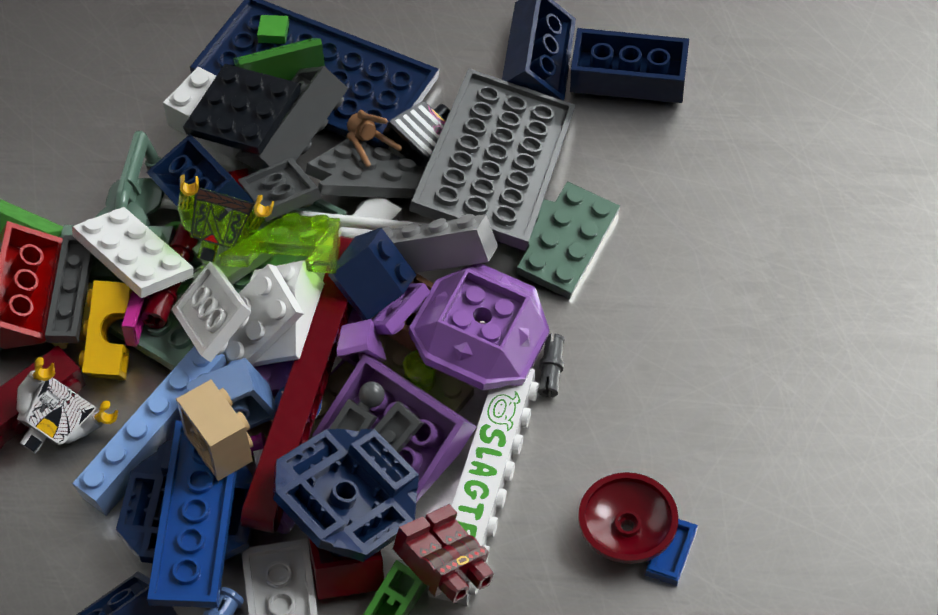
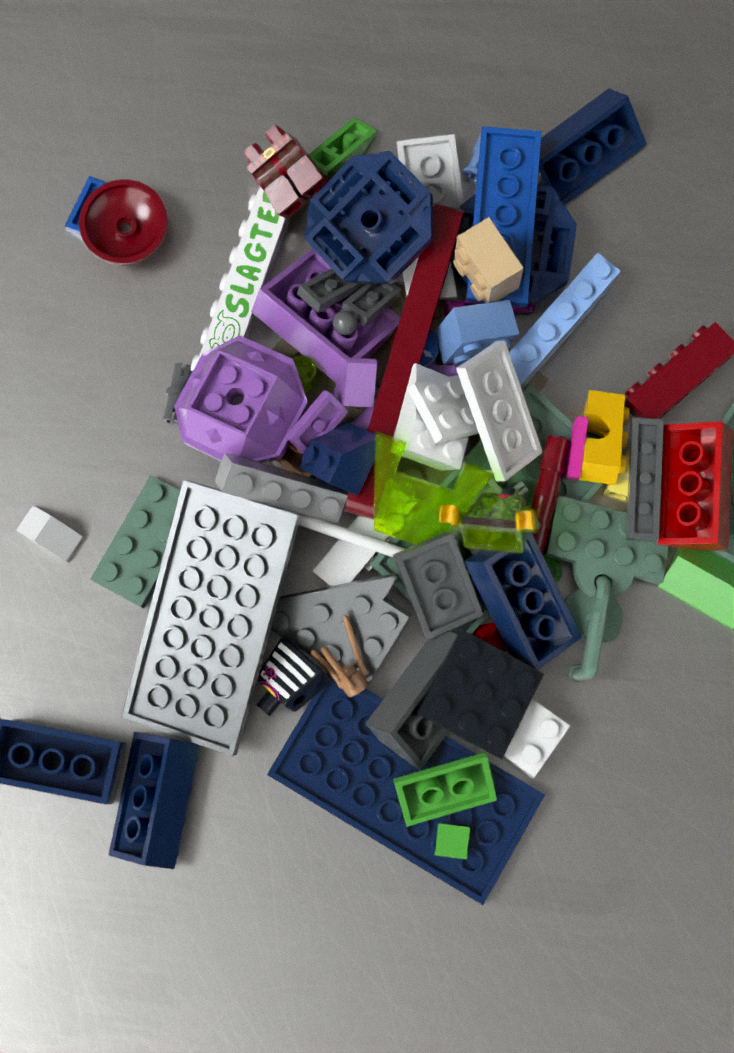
camera: 175 degrees left, 25 degrees up
torso [16,357,119,454] -> none
white plate [72,207,194,298] -> none
none -> white slope [16,506,84,562]

